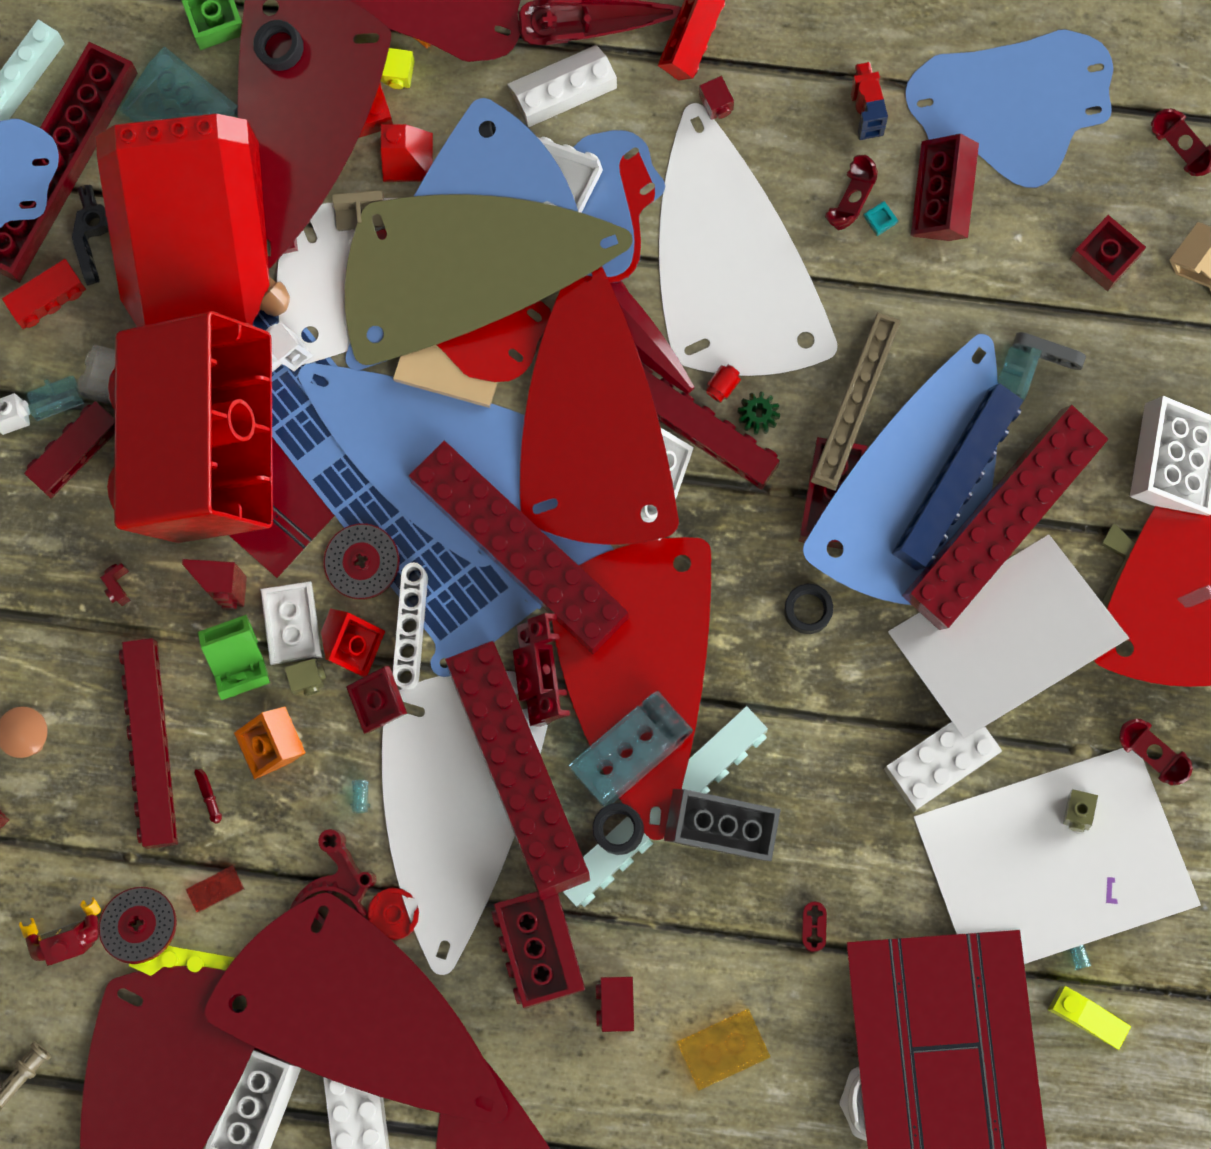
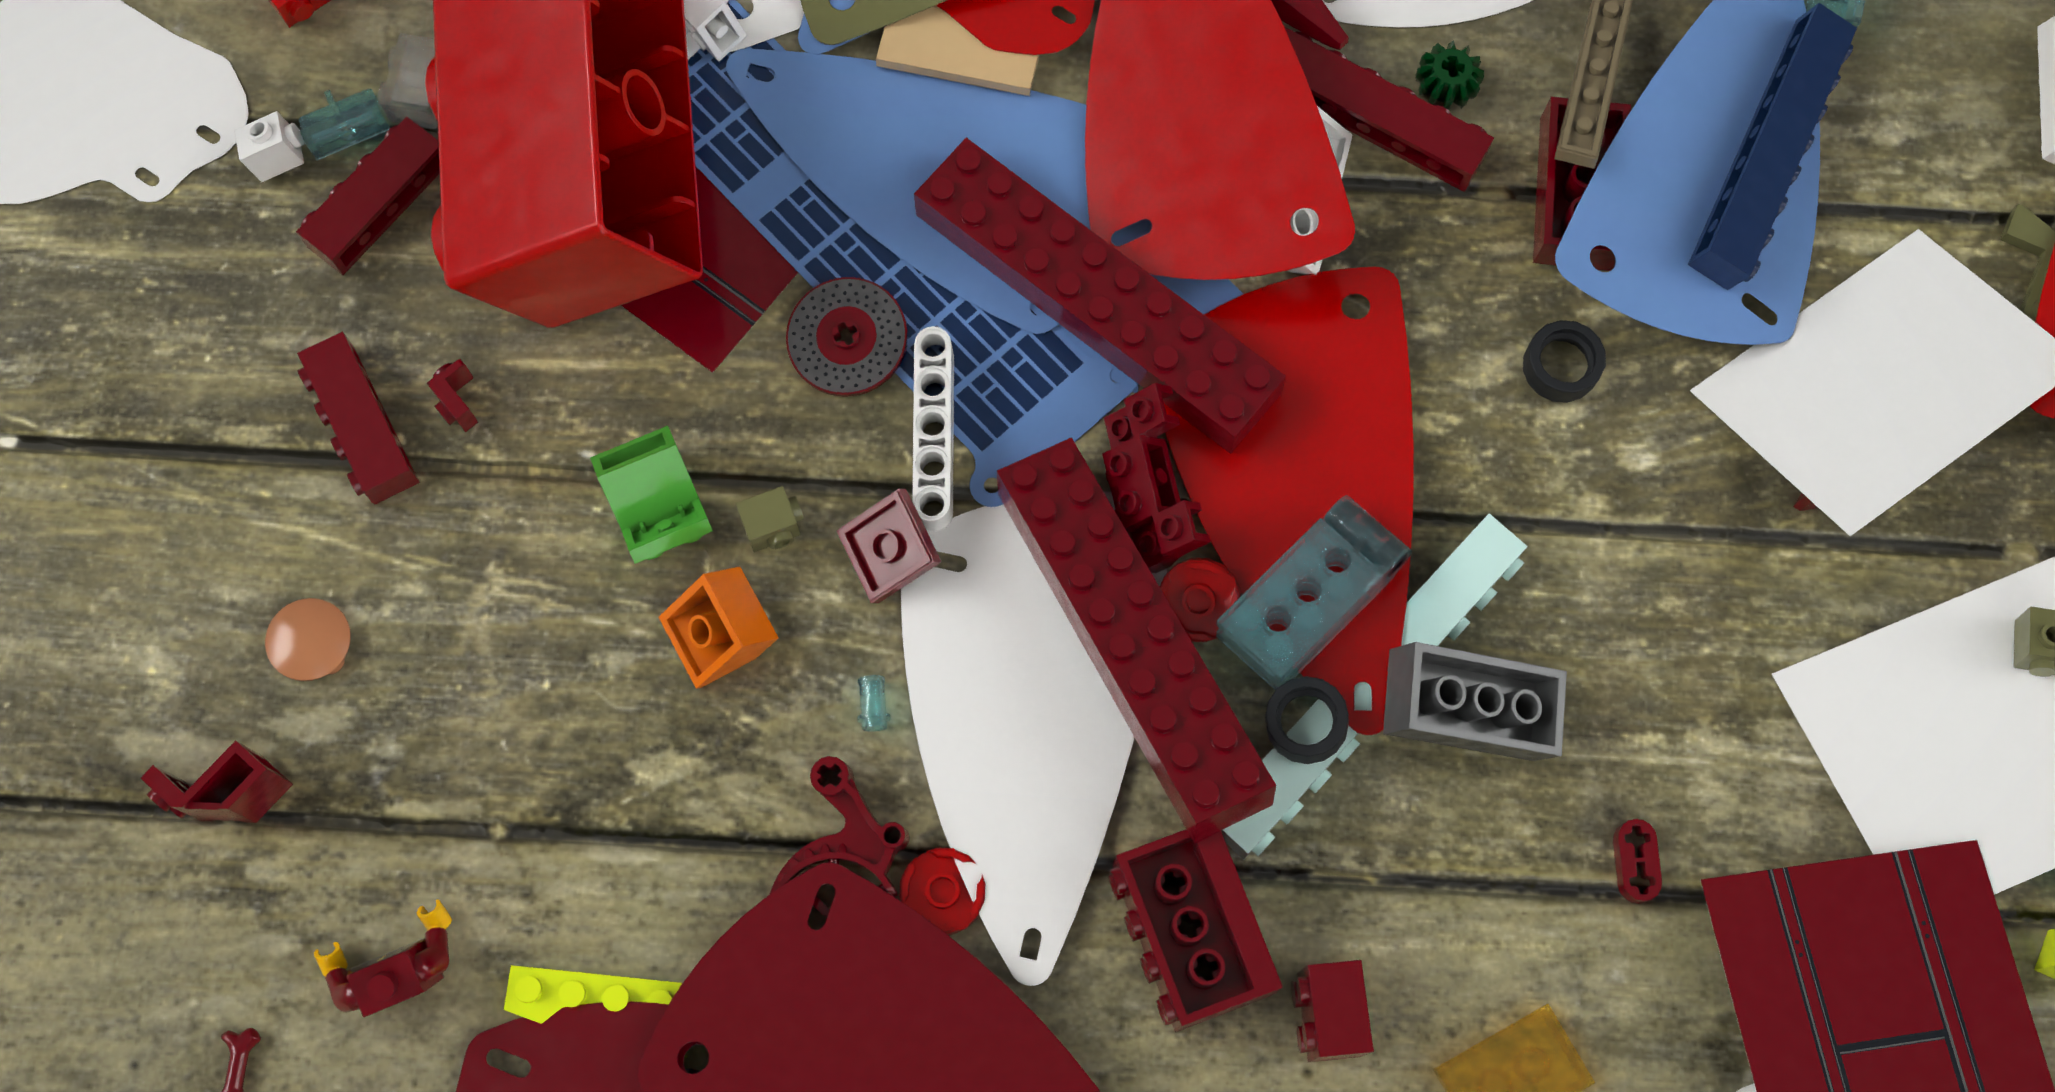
camera: 10 degrees left, 5 degrees down
piece [99,887,177,964] -> none
dark red brick [119,638,178,849] -> none
dark red slope [182,559,247,610] -> none
clear red plate [185,865,245,913] -> none
dark red piece [194,769,222,824] -> none
white tile [261,581,322,665] -> none
red slope [321,608,385,677] -> none
red brick [705,364,741,403] -> none
white brick [884,722,1002,812] -> none
dark red brick [902,405,1109,630] -> none
none -> dark red brick [297,331,420,505]
none -> red tile [1159,558,1241,642]

